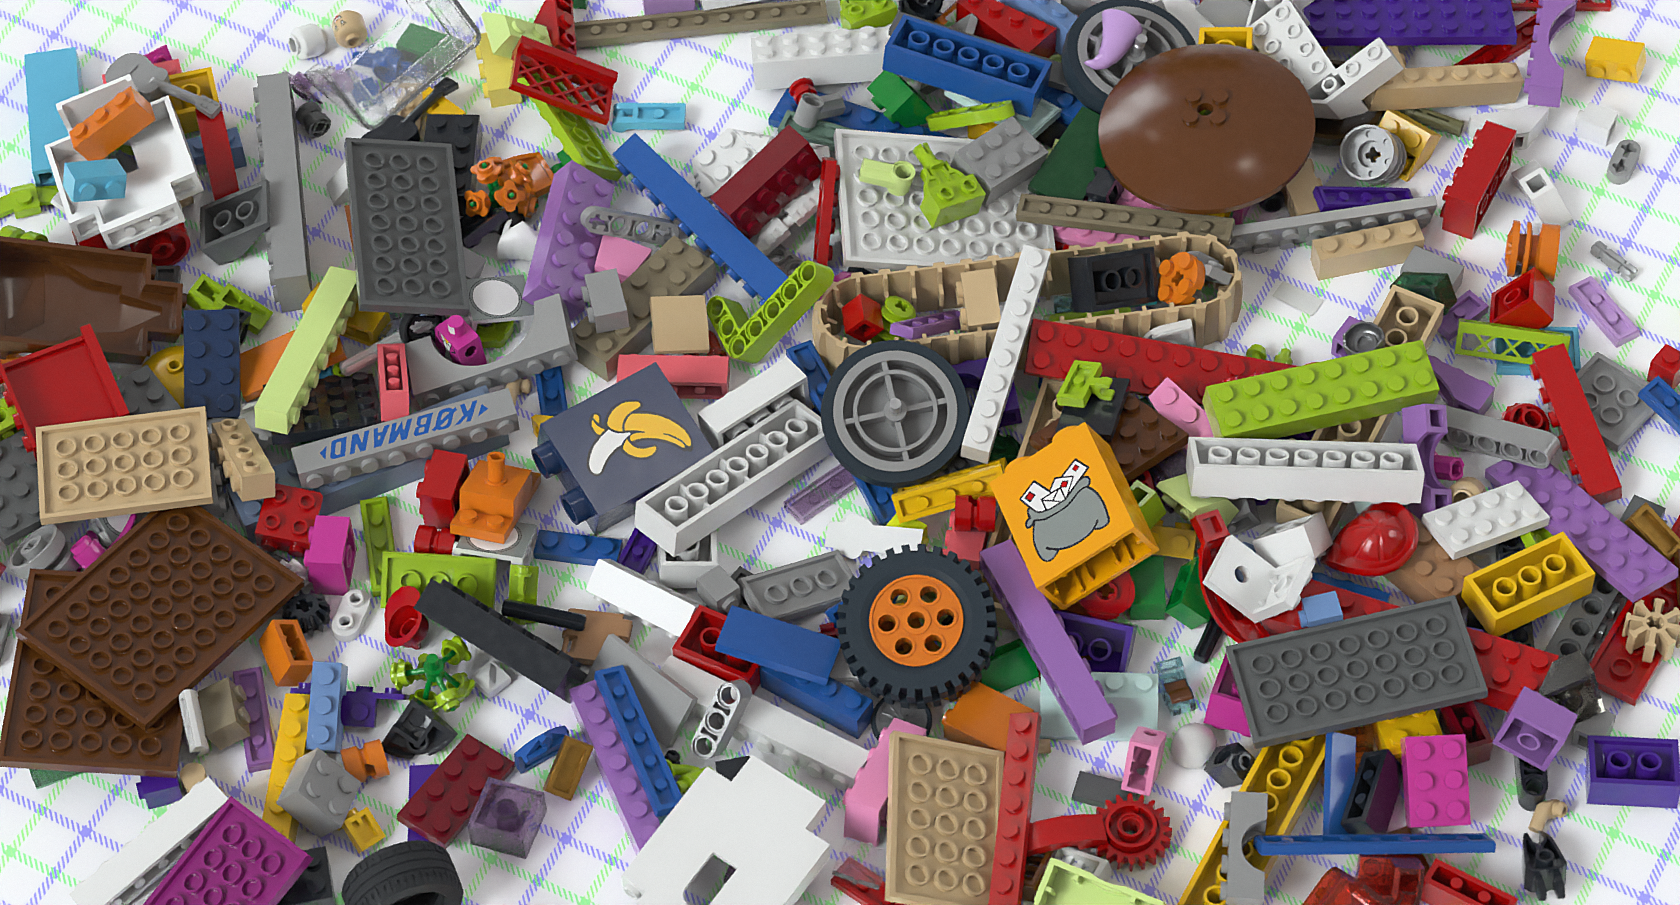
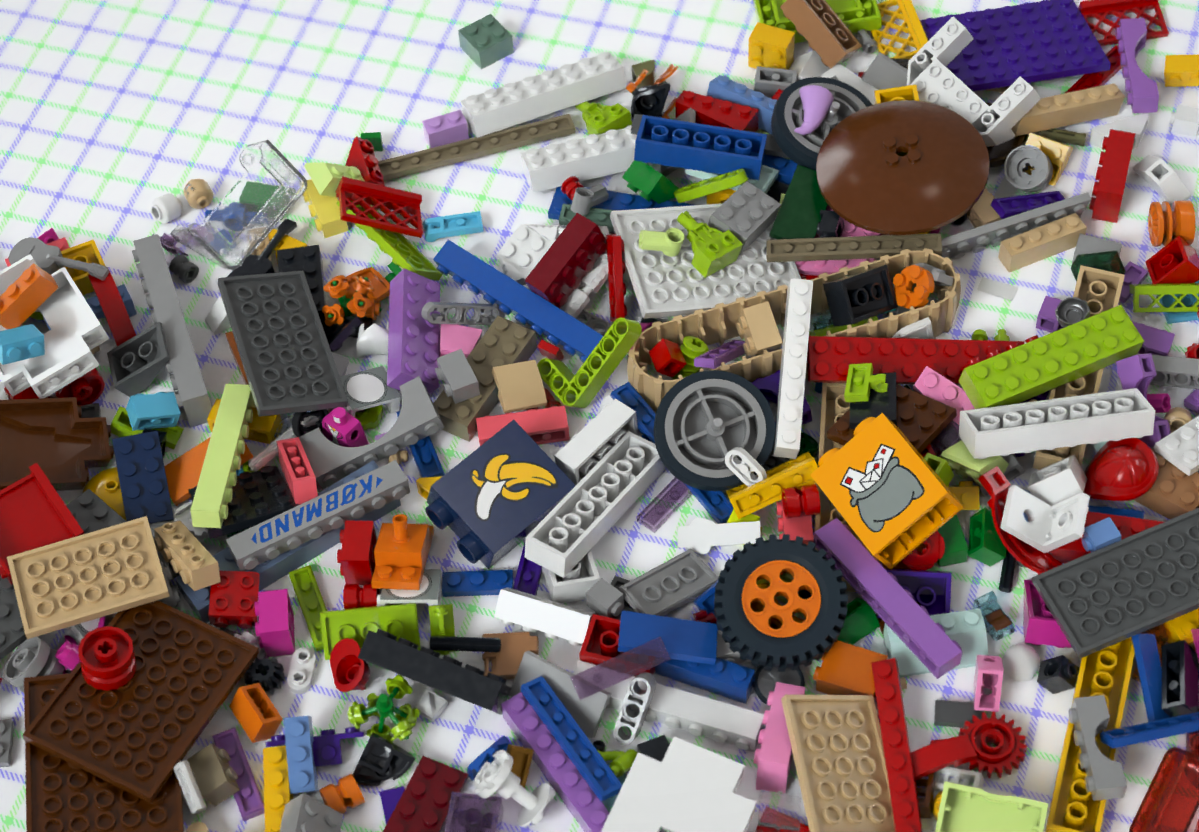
camera: 10 degrees left, 0 degrees up
none -> red wheel [78,626,136,691]
none -> medium azure brick [126,392,181,431]
none -> white piece [473,750,556,827]
none -> red tile [537,339,564,361]
none -> clear purple tile [570,637,670,700]
none -> white plate [725,447,767,487]

